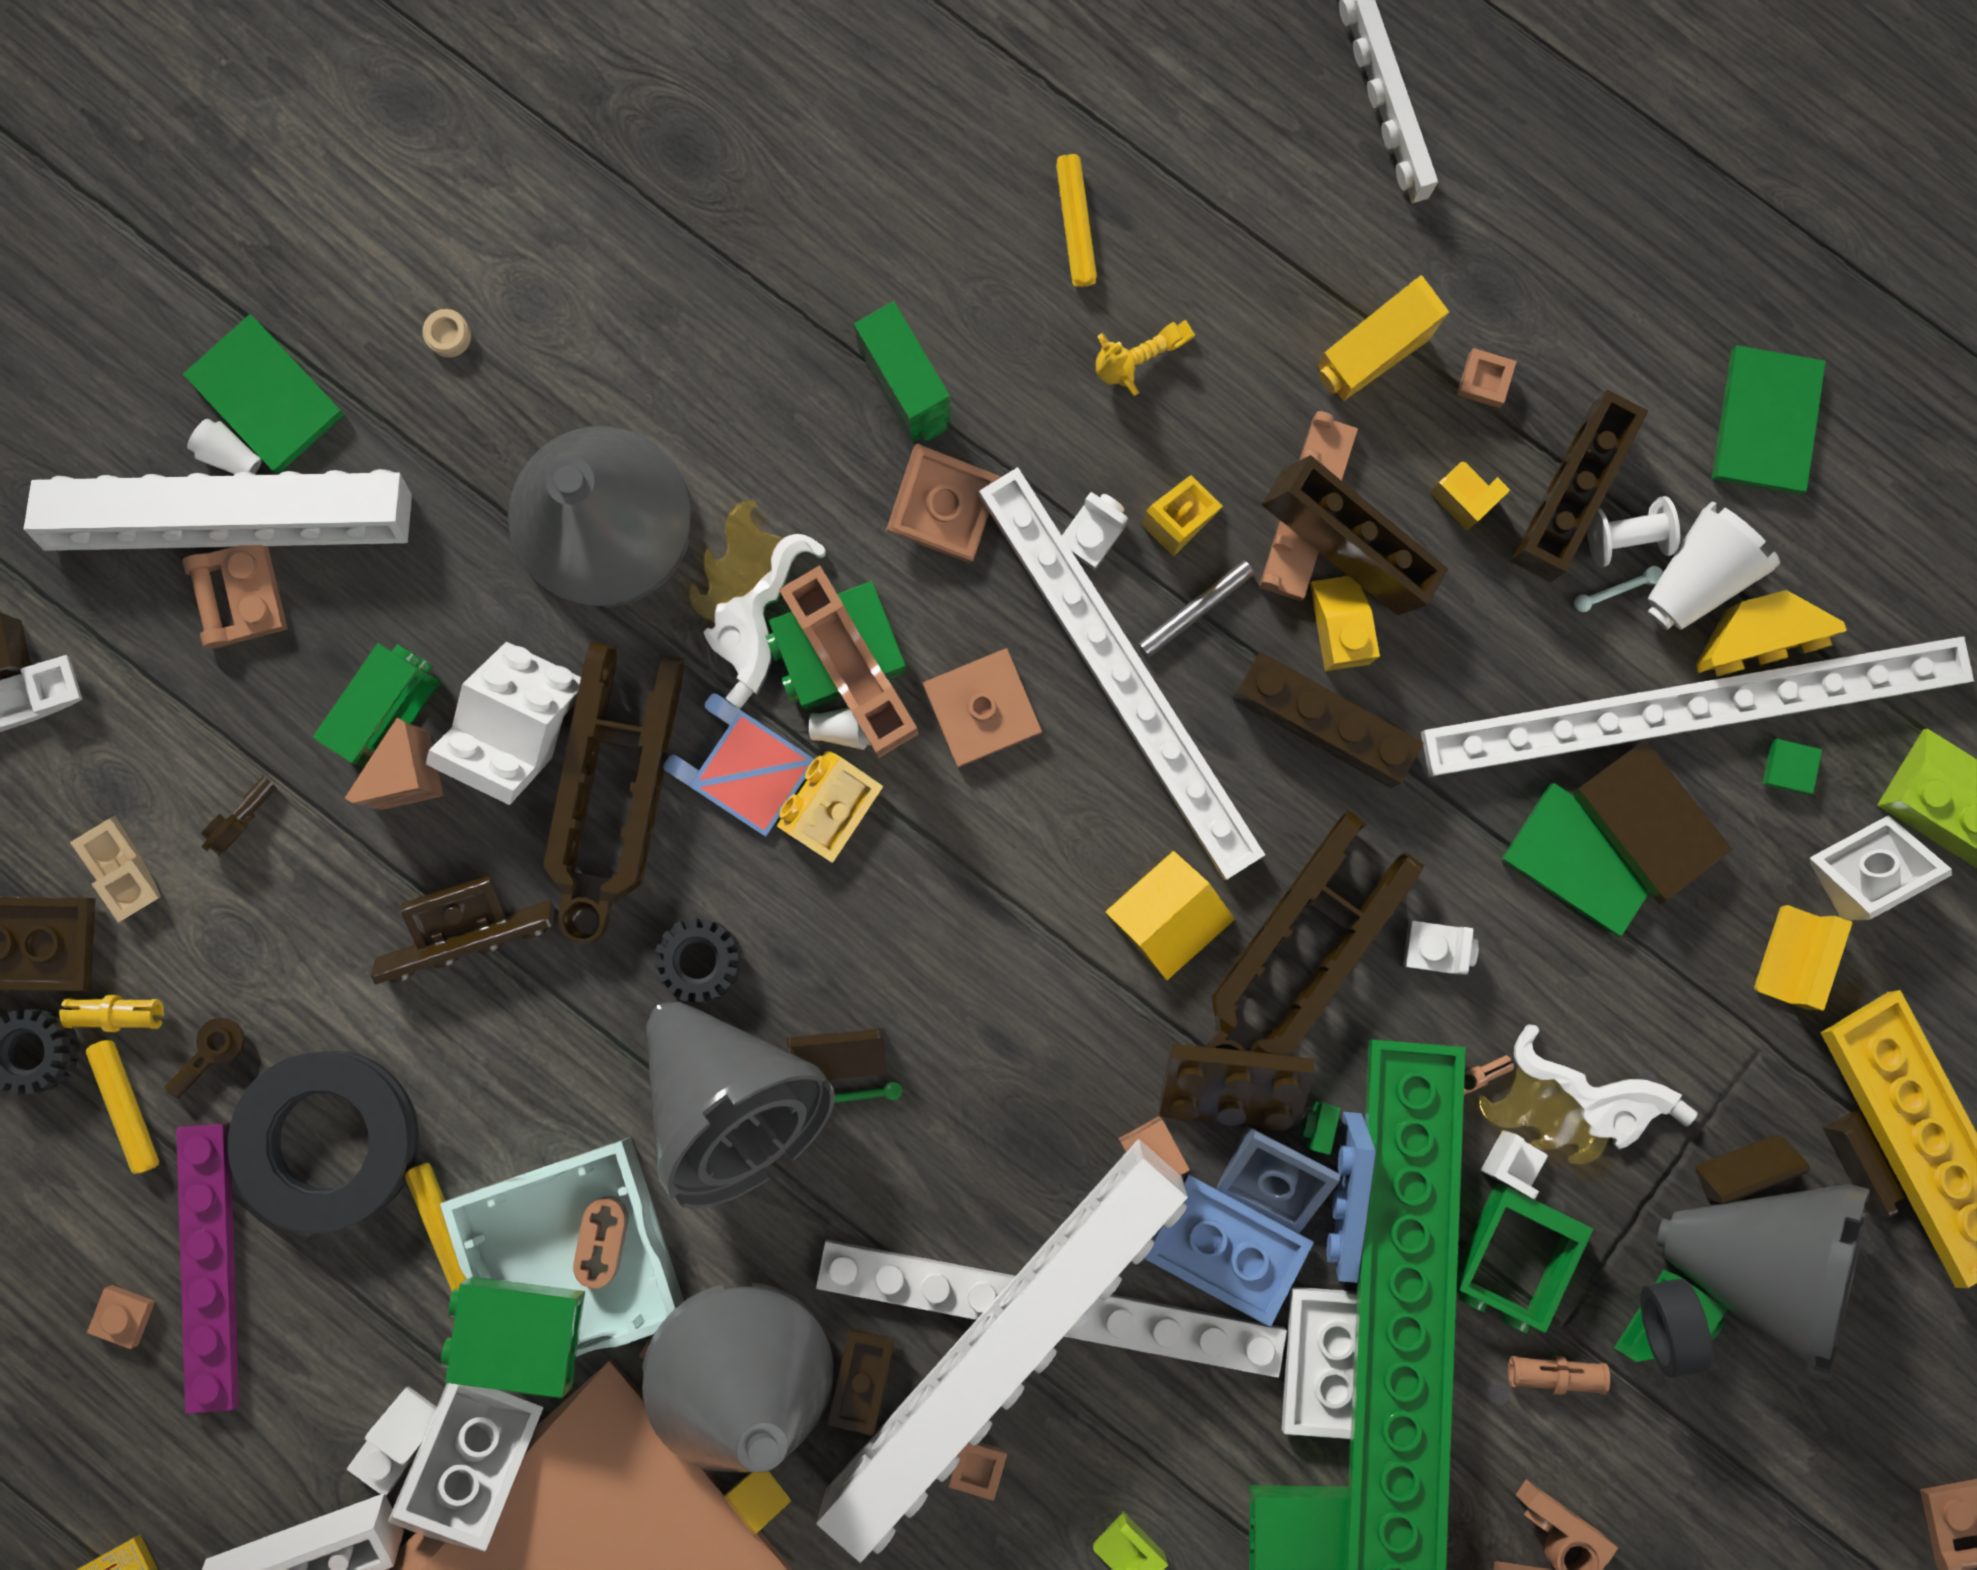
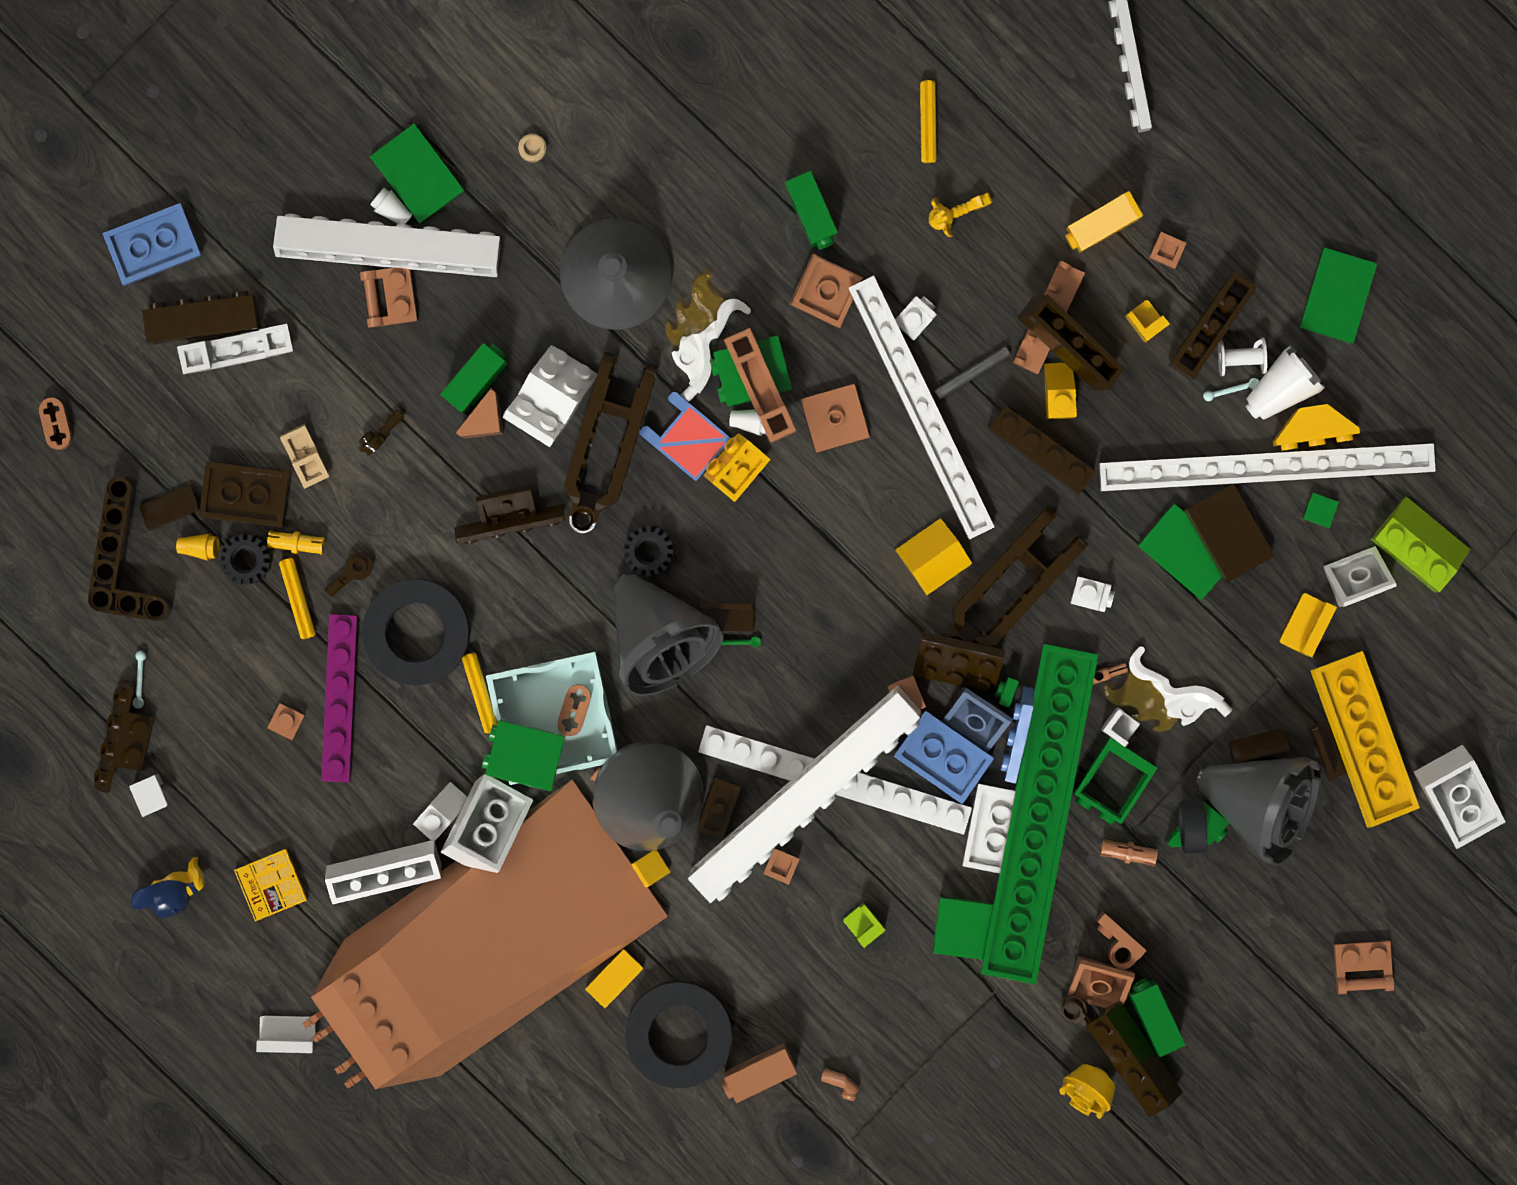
camera: 10 degrees right, 5 degrees up
yellow slope [1142,475,1223,556] -> none

